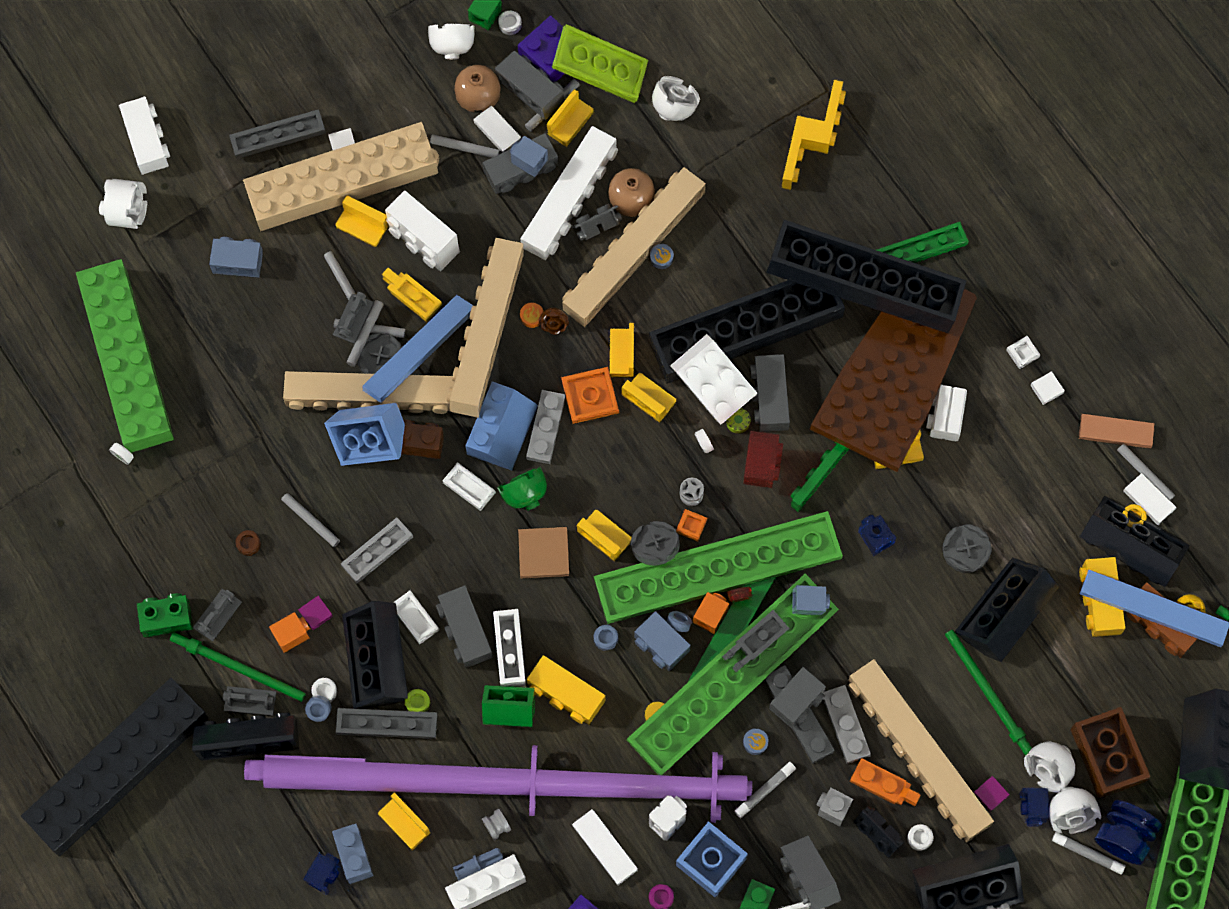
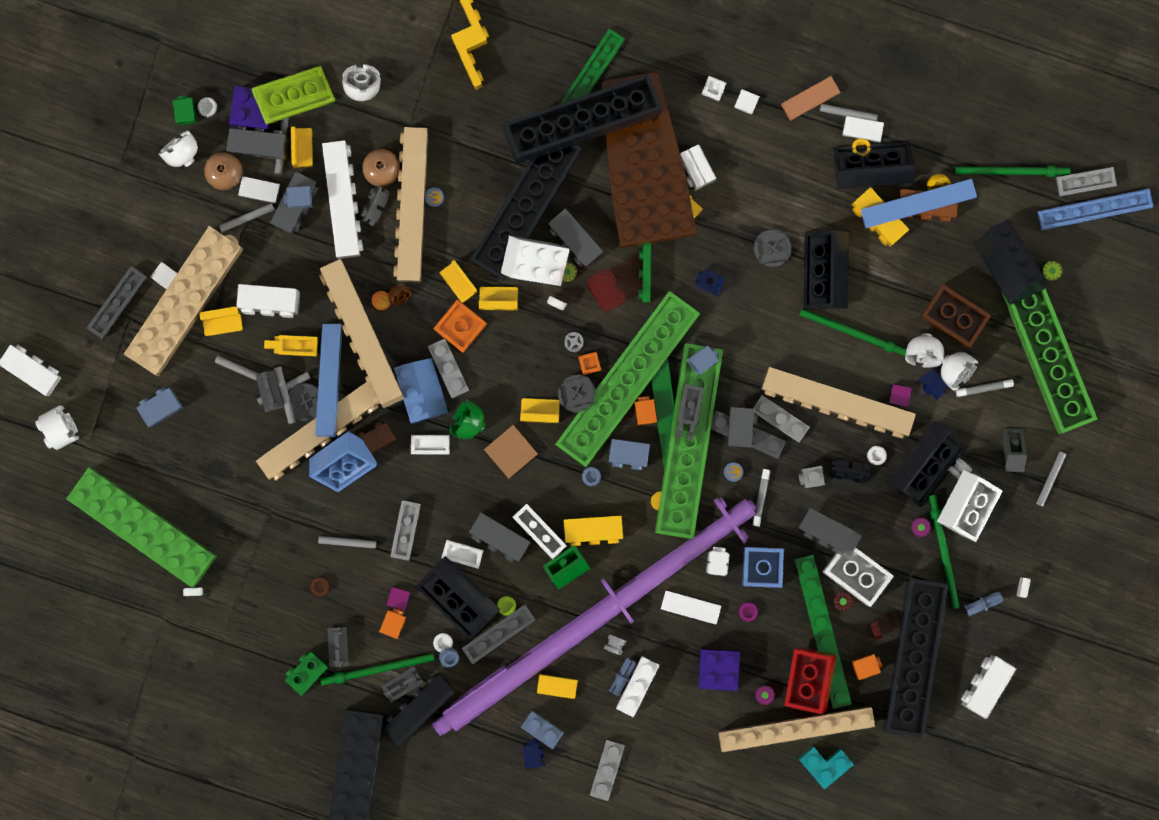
camera: 40 degrees left, 15 degrees up
sand blue tile [666,611,692,632] -> none
clear red tile [727,587,753,602] -> none
orange hinge [850,758,921,806] -> none
clear blue wheel [1094,800,1162,865] -> none

